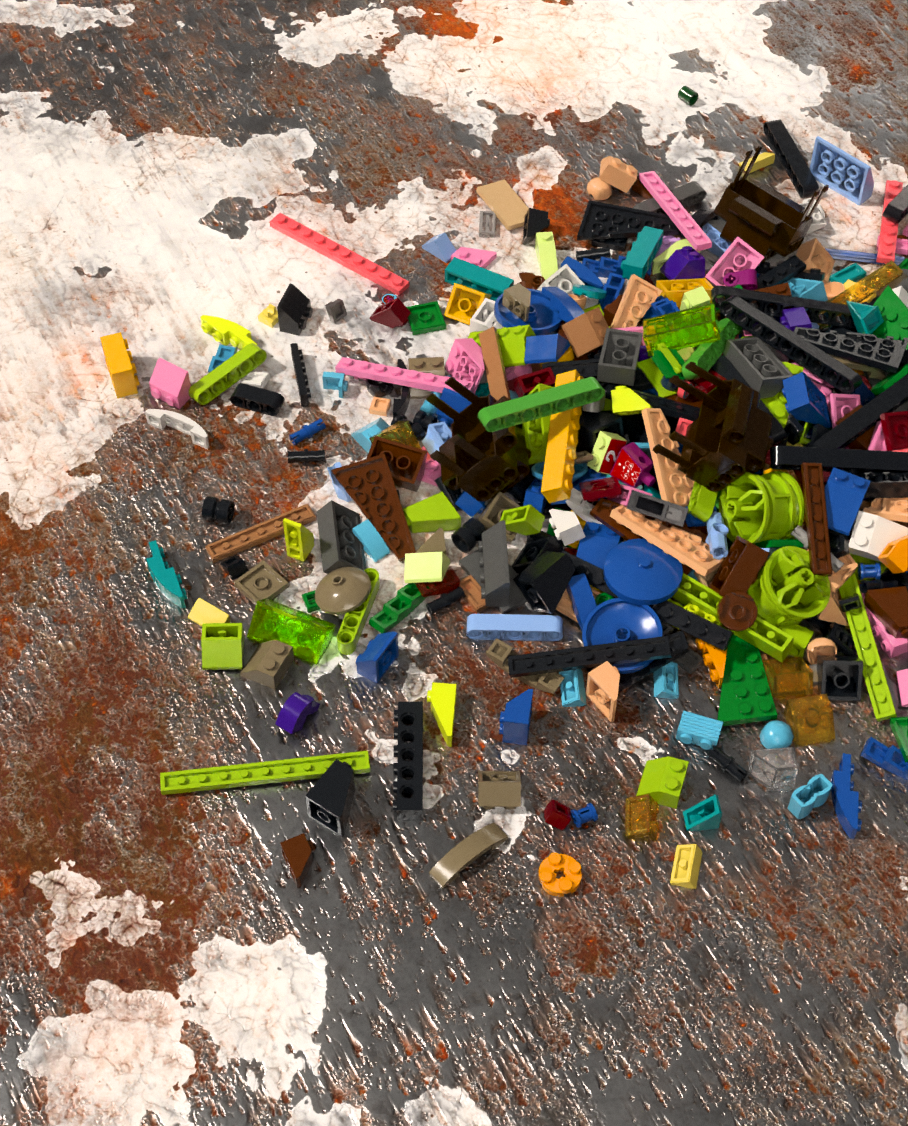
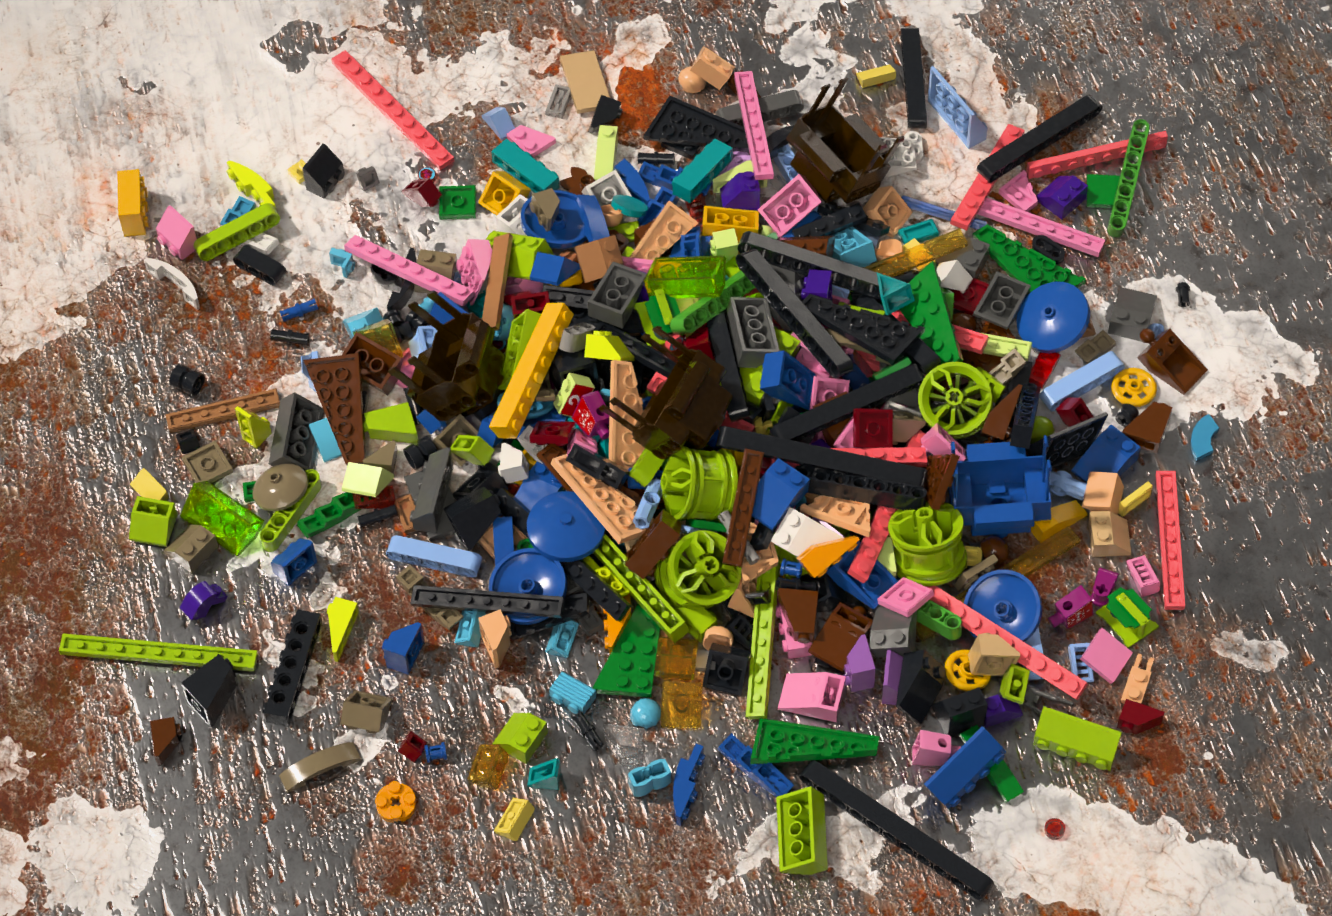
camera: 15 degrees right, 5 degrees up
teal slope [146,540,188,609] -> none
black plate [290,343,311,407] -> none
light nougat tile [369,396,391,417] -> none
bright green beam [478,377,605,432] -> none
reddish brown tile [717,591,758,632] -> none
magenta piece [723,269,758,290] -> none

